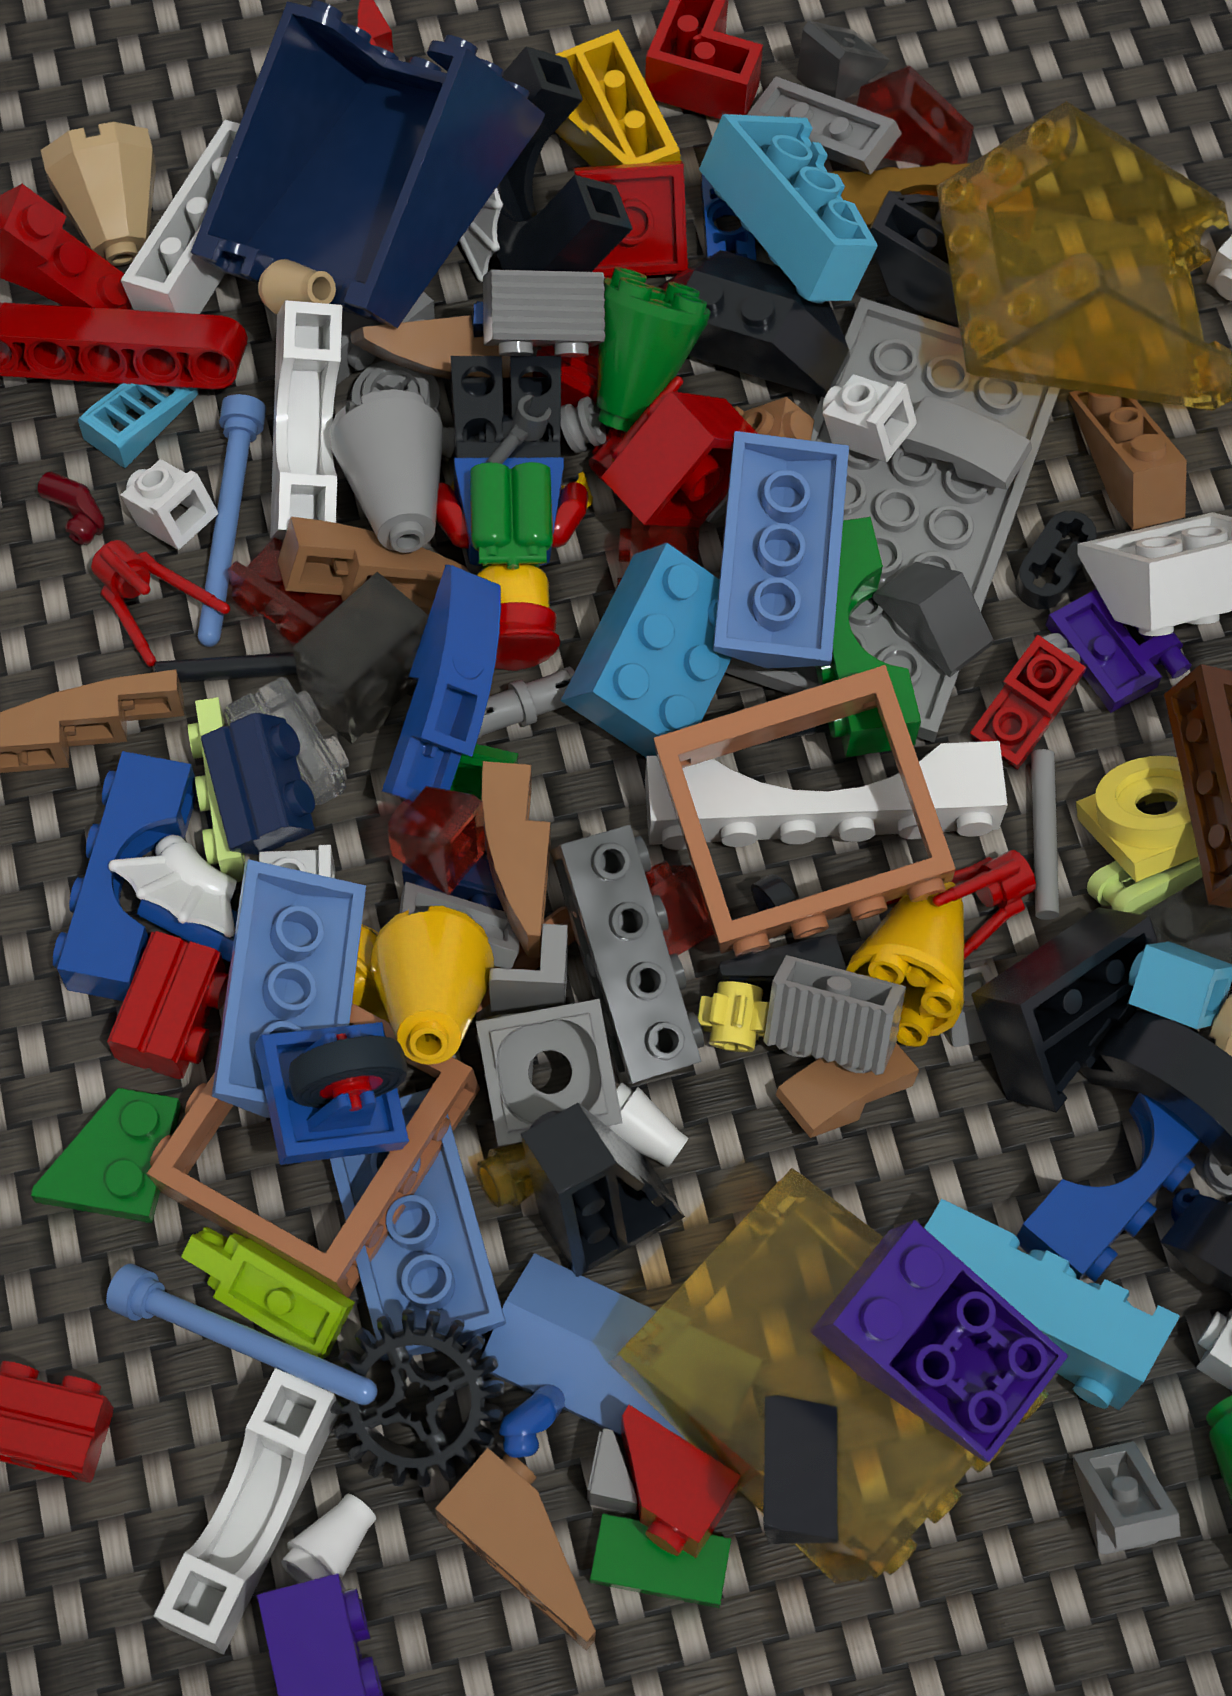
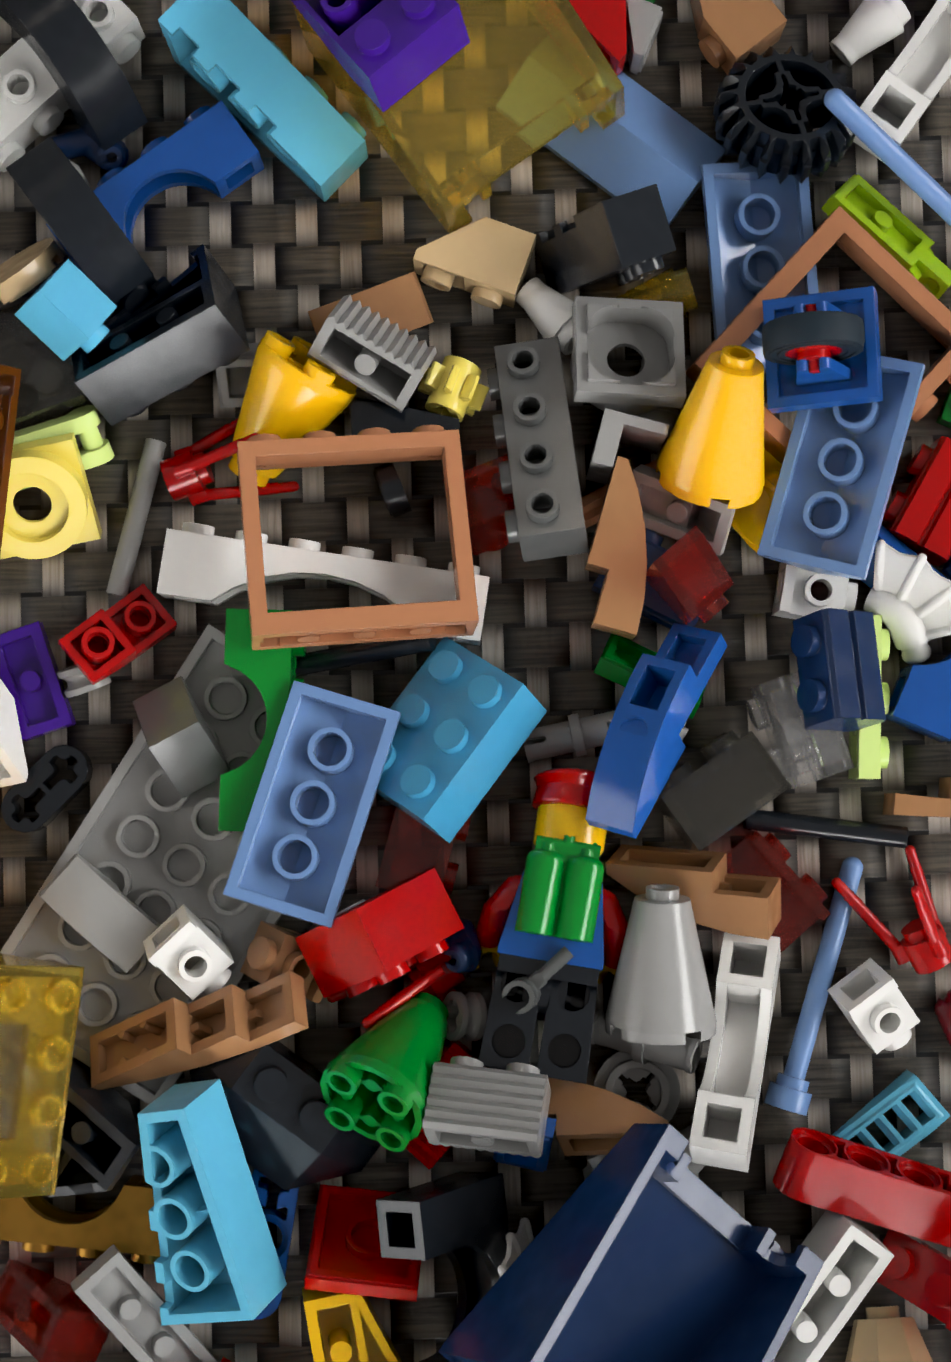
camera: 165 degrees left, 20 degrees up
tan cone [258,259,336,314] -> none
blue arm [499,1385,565,1458] -> none
none -> medium nougat slope [89,970,309,1090]
none -> tan slope [413,217,536,309]
none -> dark blue arm [444,918,483,973]

